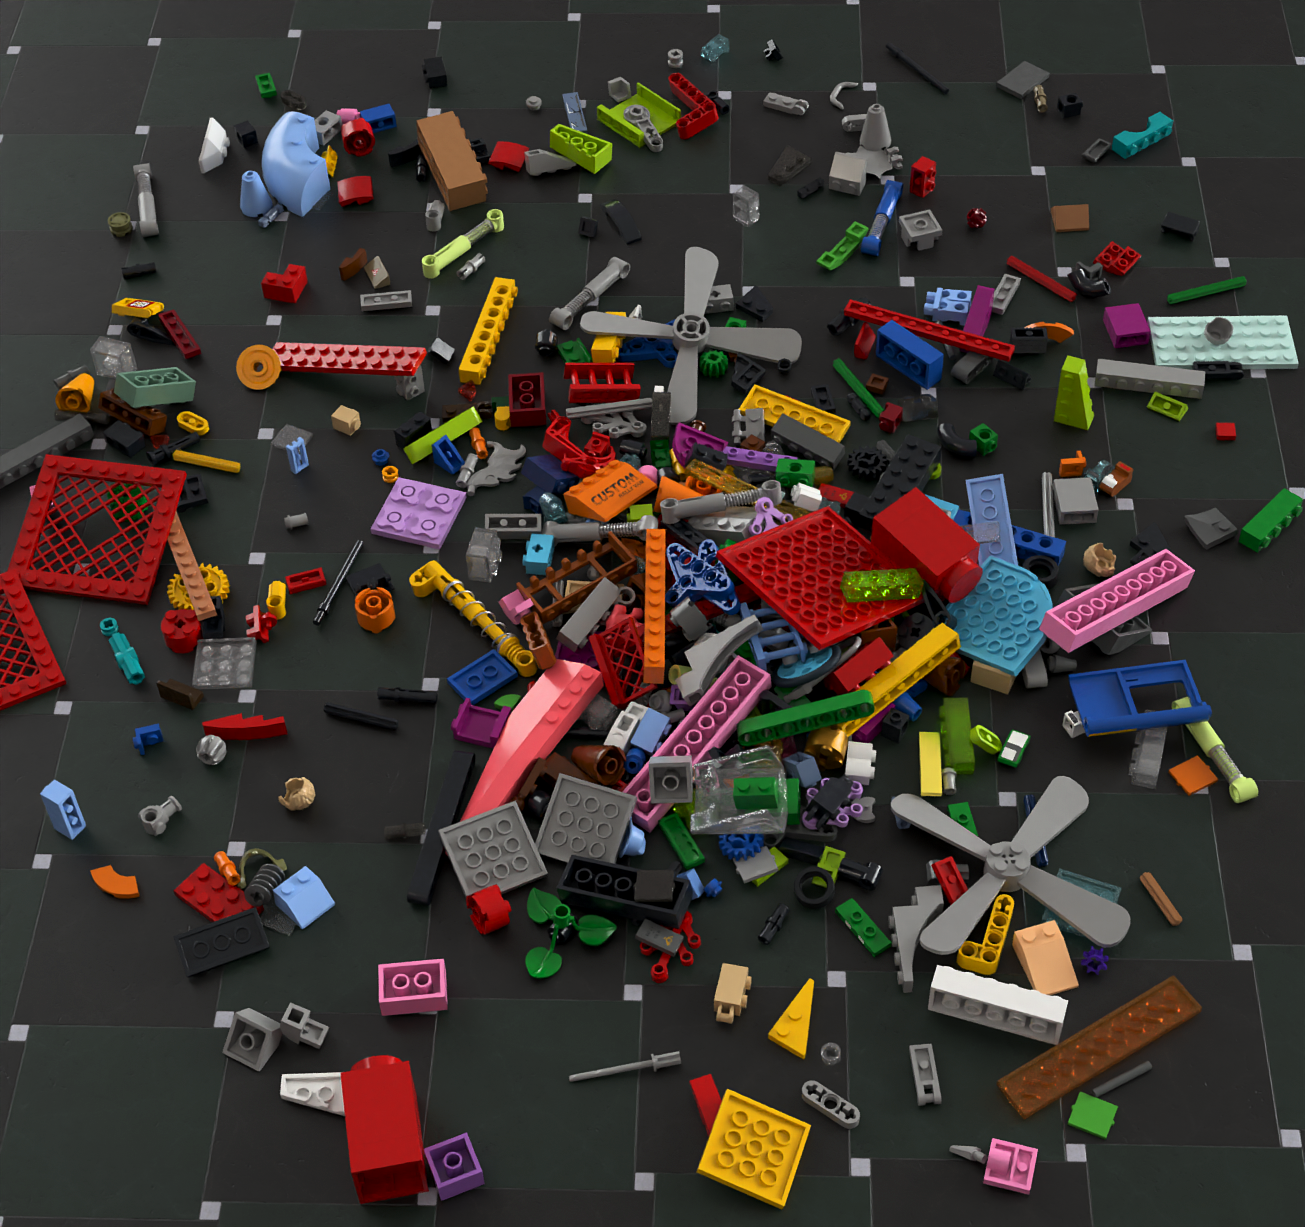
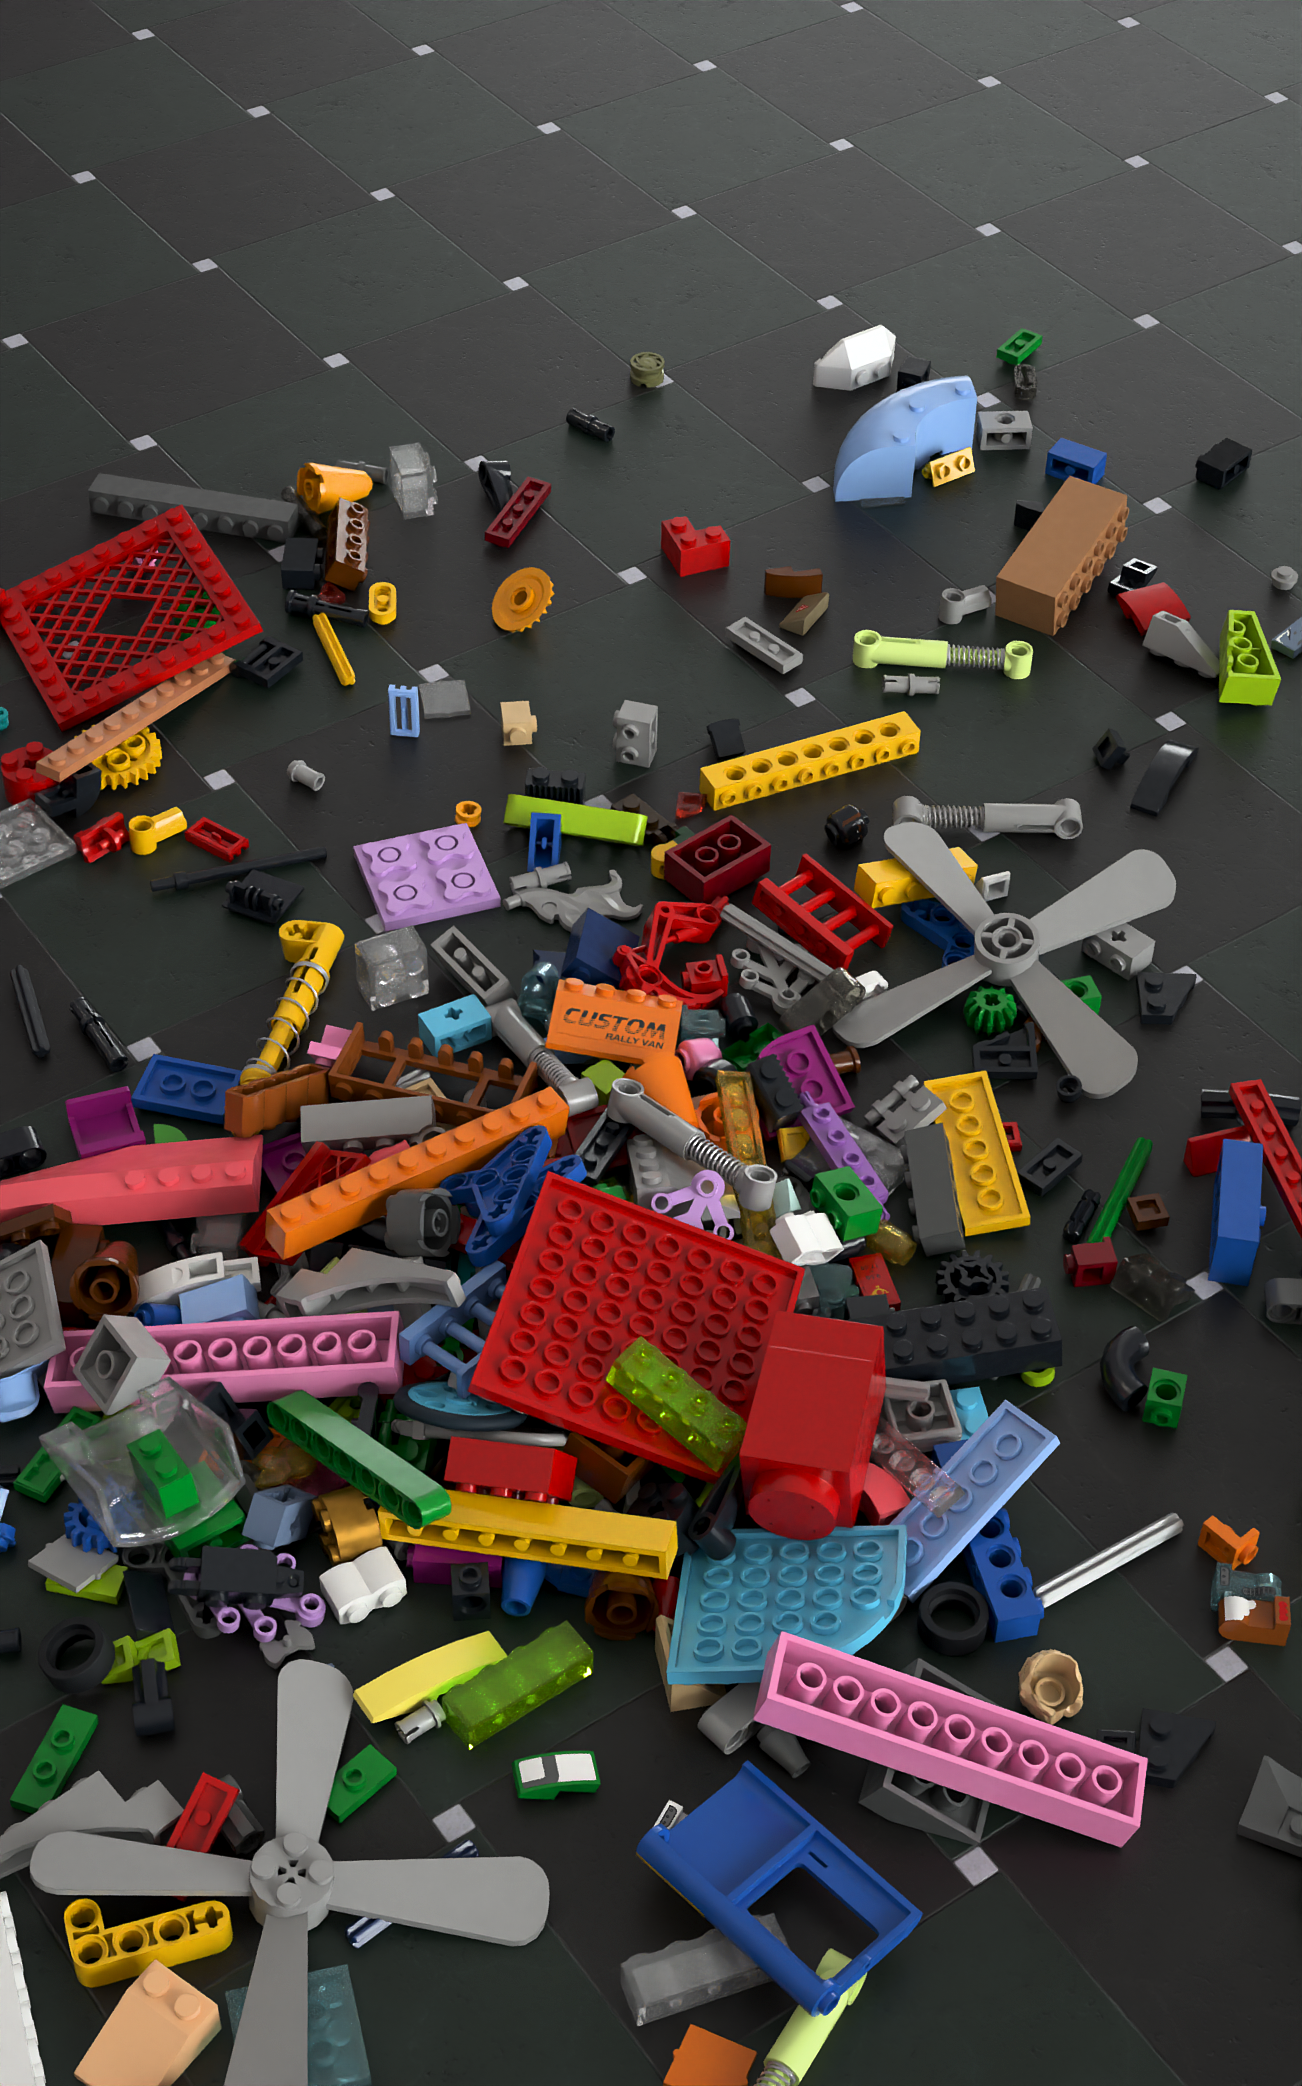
camera: 50 degrees right, 5 degrees down
yellow container [112,298,164,318] -> none
sand green brick [114,367,196,408] -> none
light grey piece [133,163,159,237] -> none
light blue cone [240,171,273,217] -> none
sand blue axle [258,204,284,228] -> none
plate [262,342,427,376] -> none
bright pink brick [337,109,360,124] -> none
red slope [337,176,374,207] -> none
red brick [341,118,375,157] -> none
orange brick [355,587,396,633] -> none
blue plate [372,449,389,466] -> none
orange pin [469,428,488,459] -> none
green plate [557,338,593,363] -> none
reddish brown plate [740,434,766,452] -> none
lime plate [970,725,1002,755] -> none
light grey brick [1053,477,1098,525] -> none

